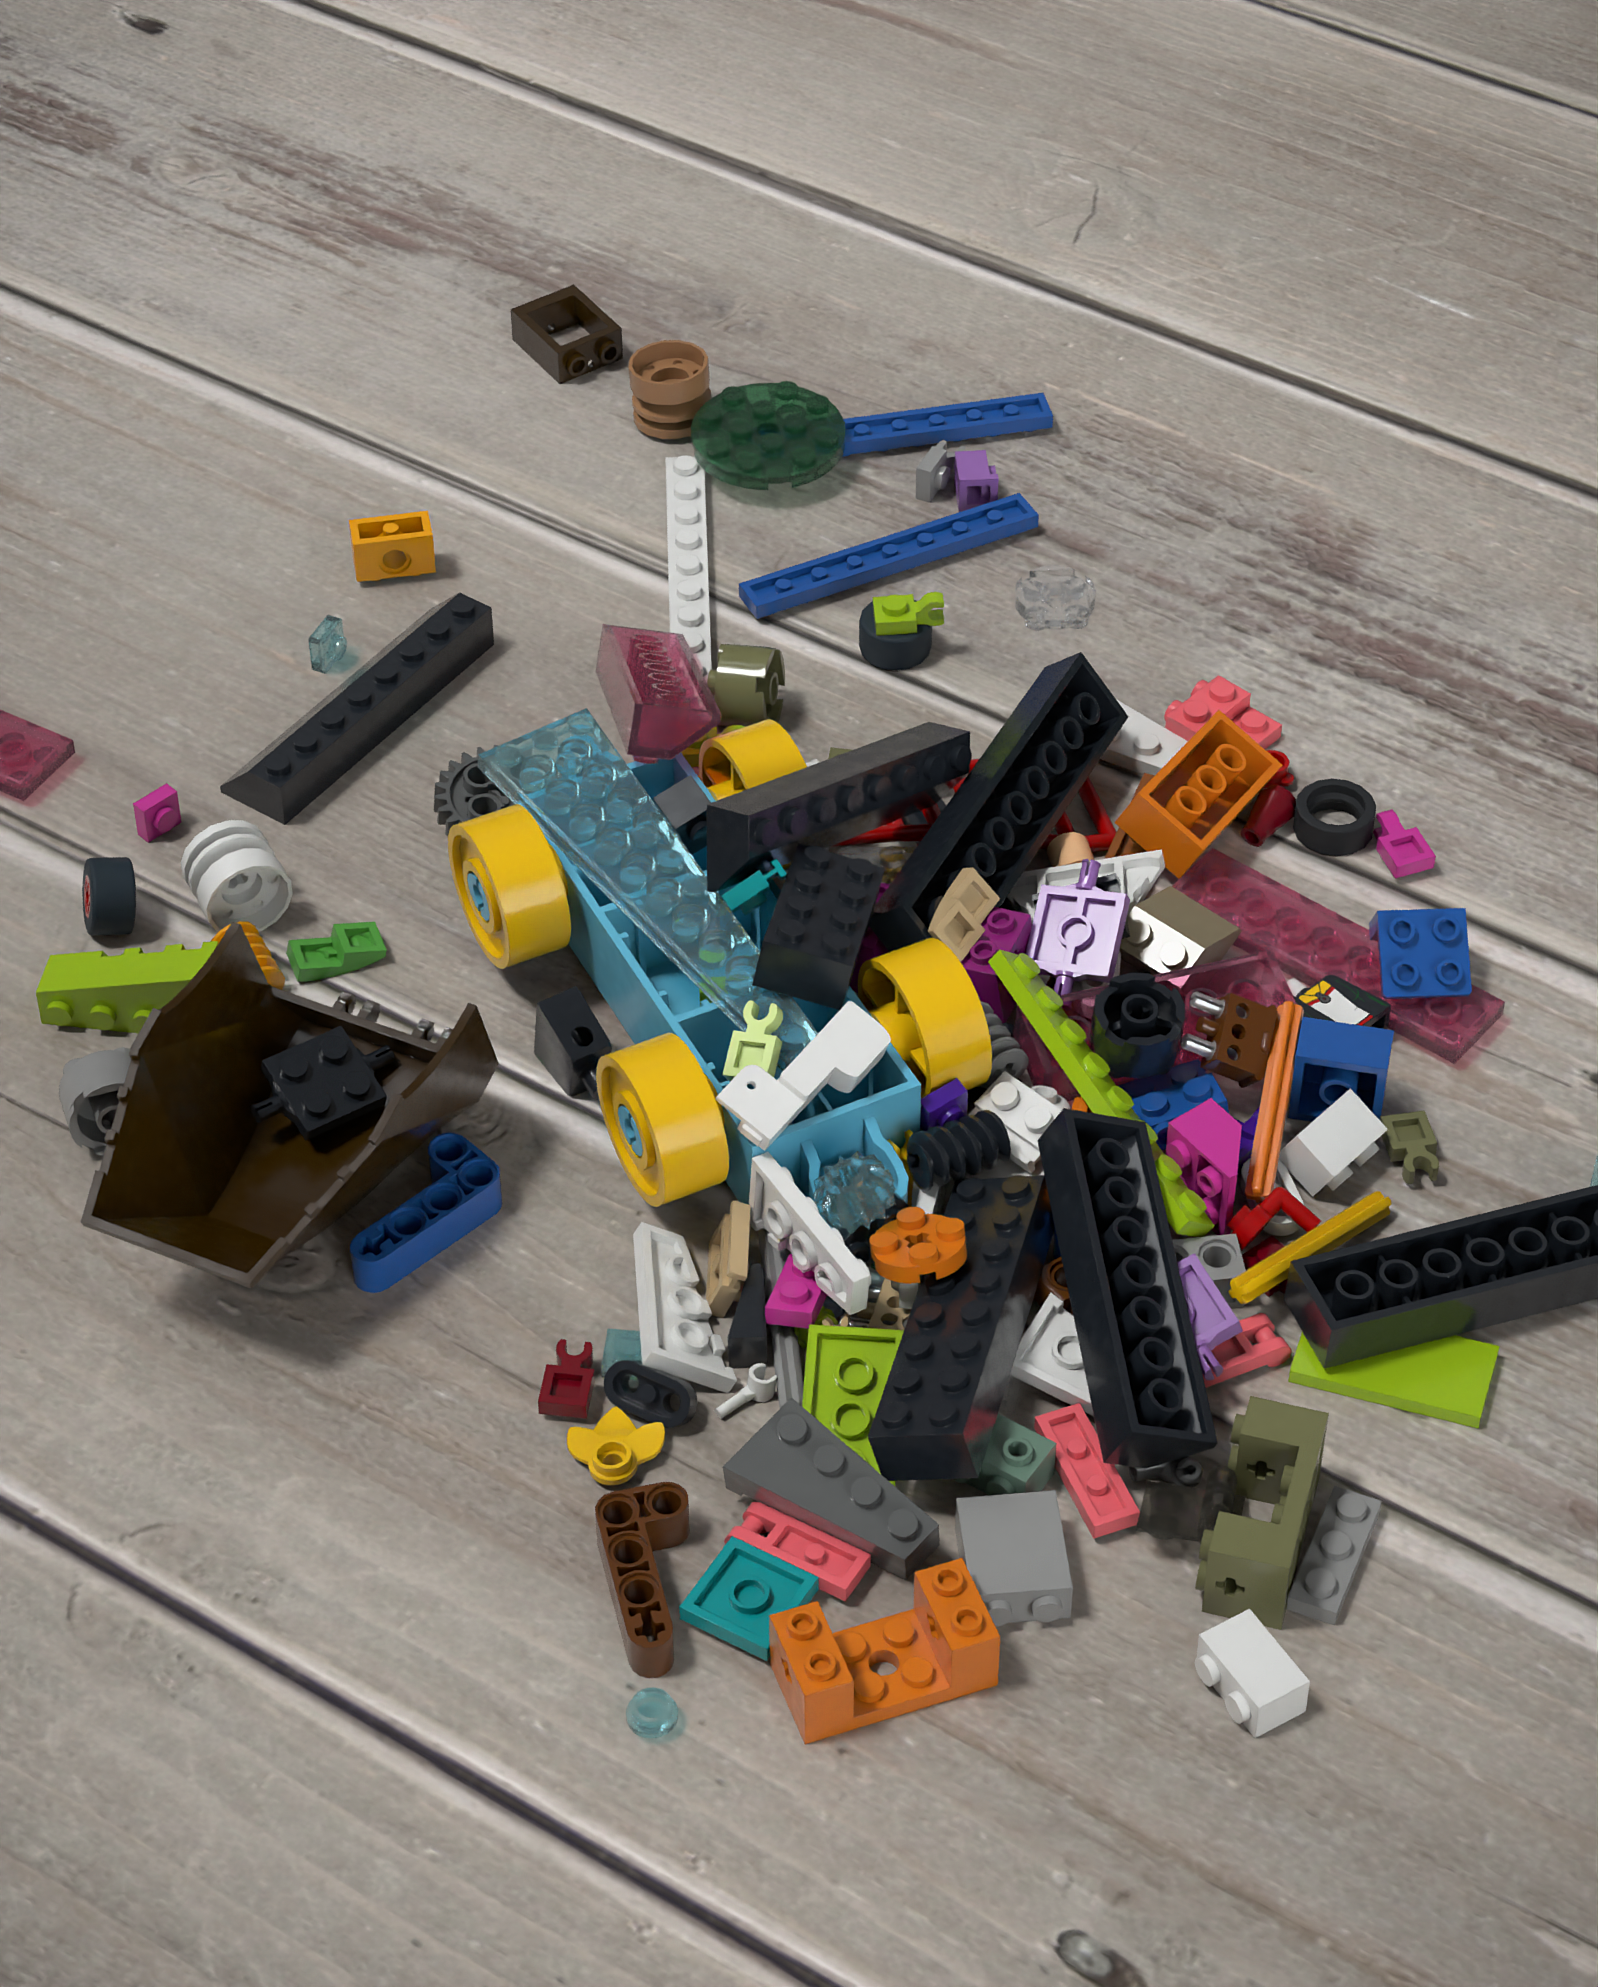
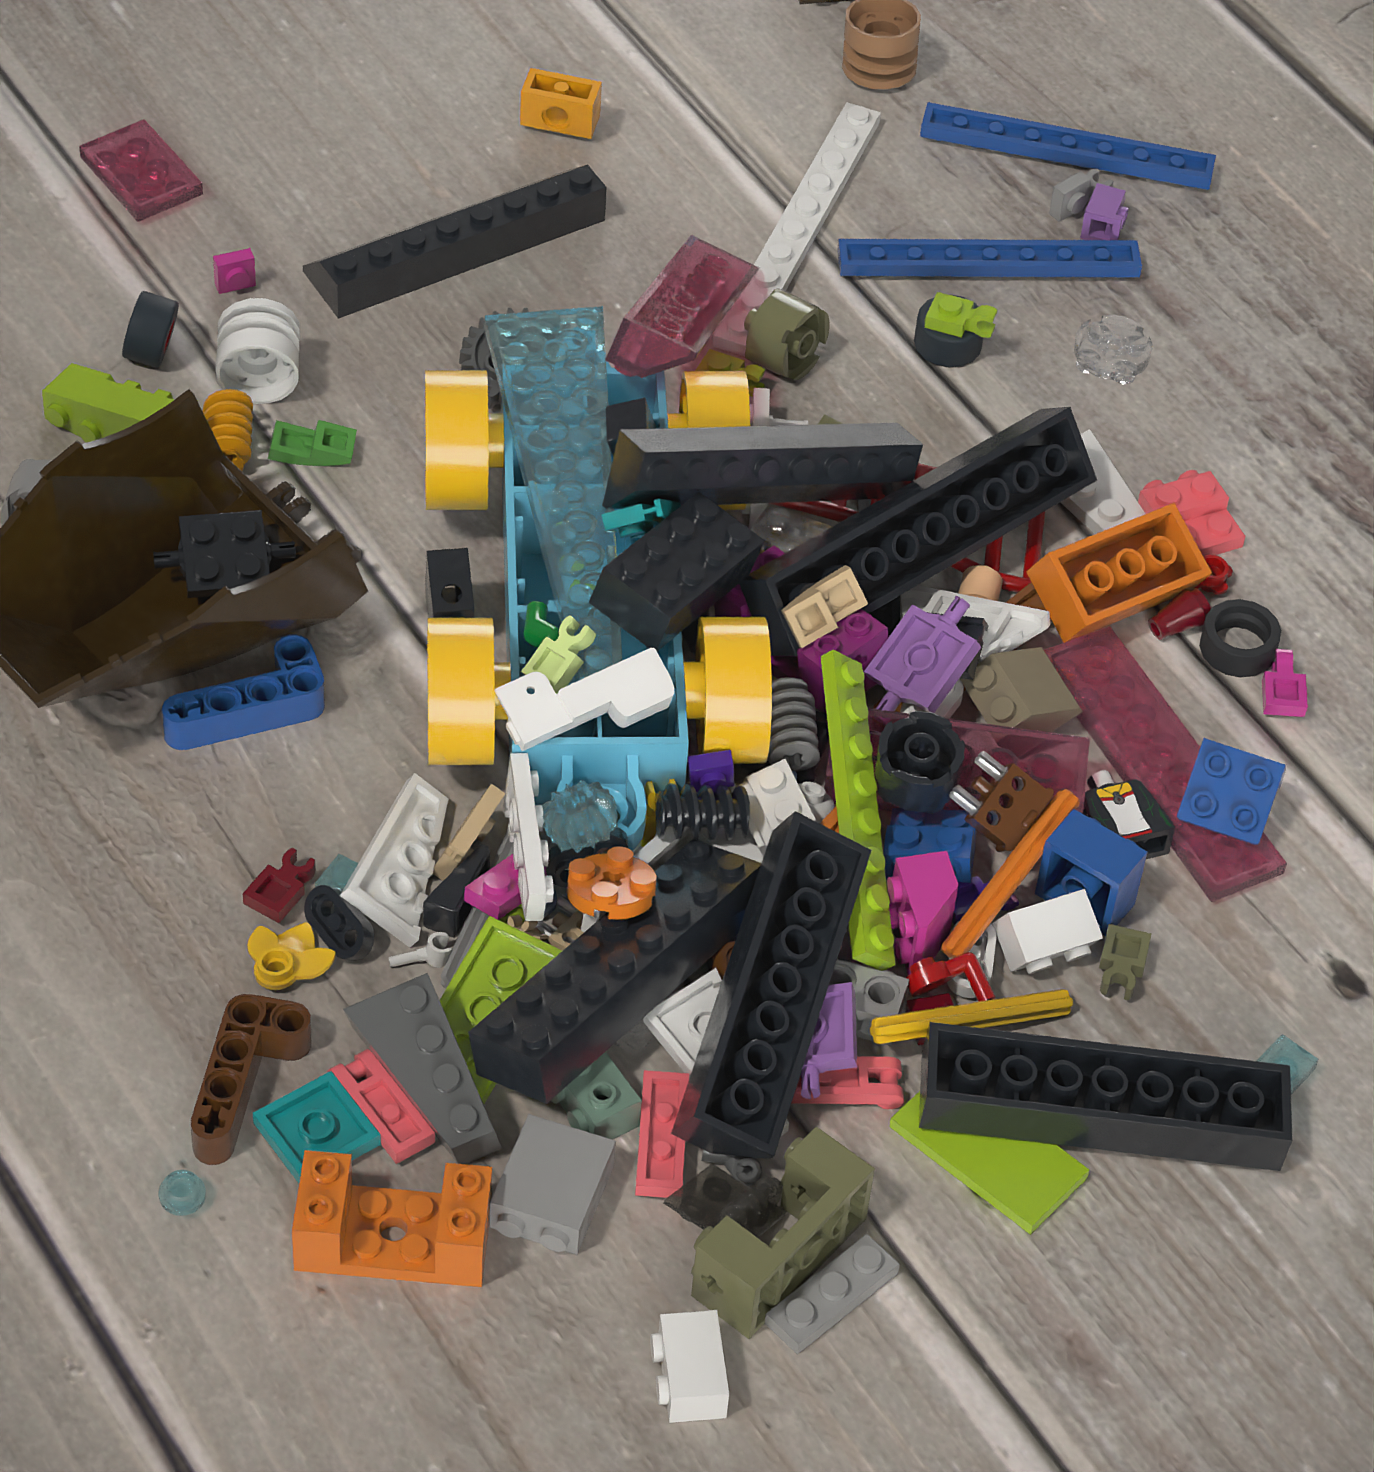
camera: 20 degrees right, 5 degrees up
clear light blue plate [308,615,347,674] -> none
clear green plate [691,381,846,490] -> none
none -> green arm [524,601,559,649]

